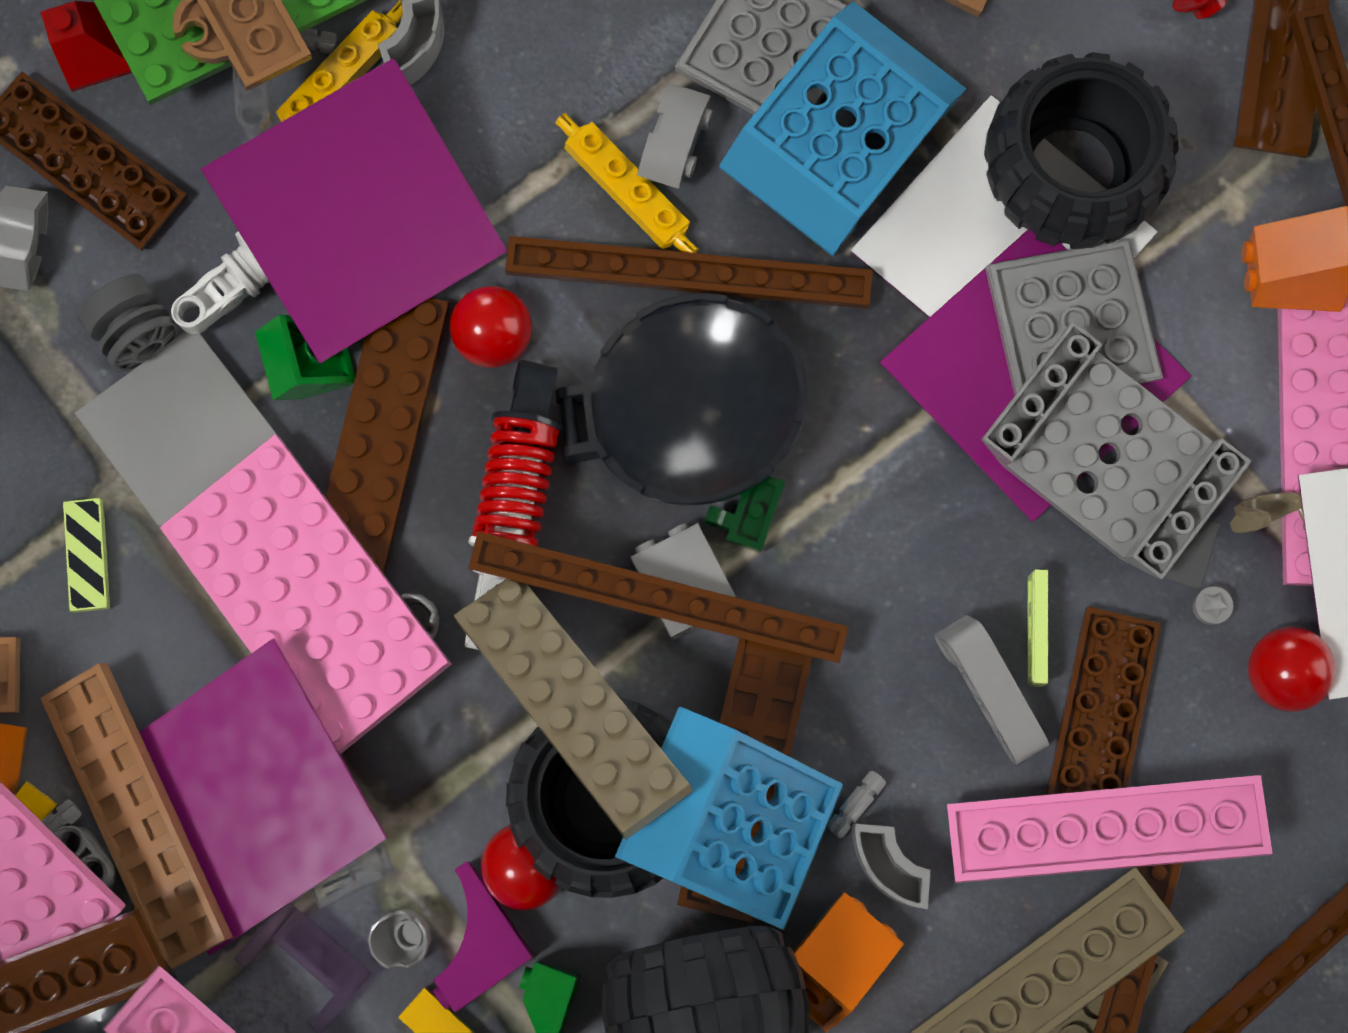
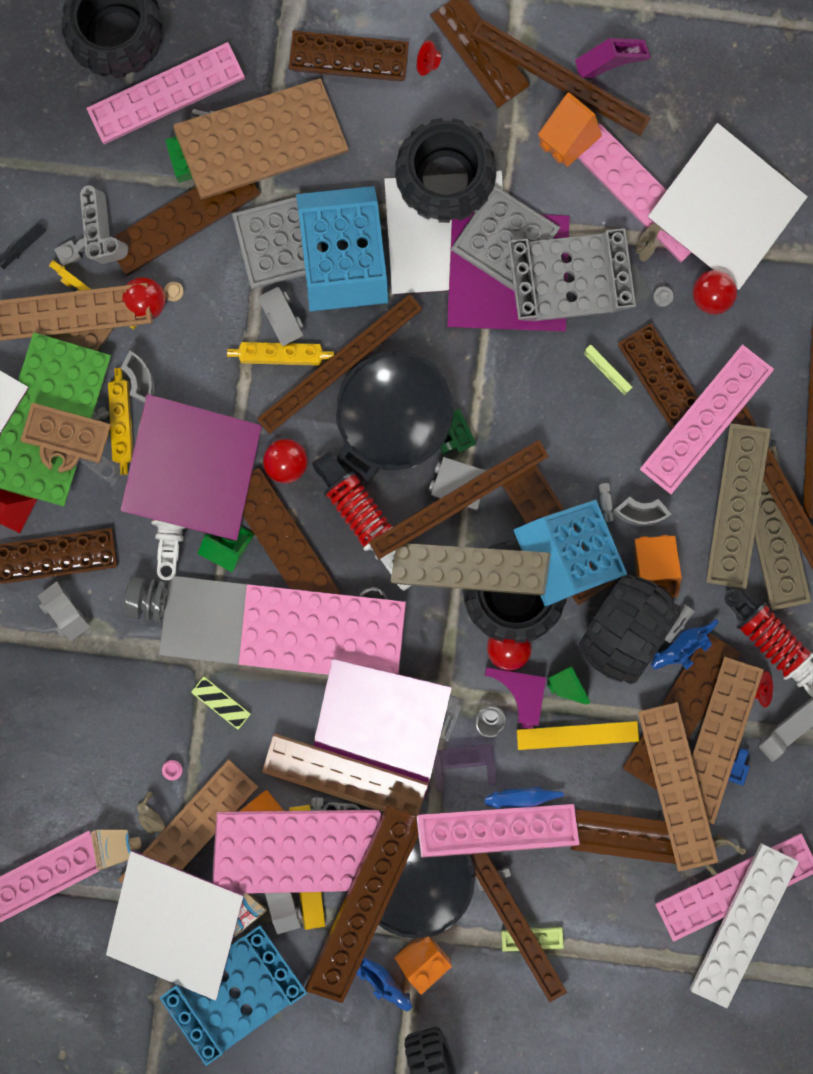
camera: 45 degrees left, 5 degrees up
light grey beam [934,615,1049,766] -> none

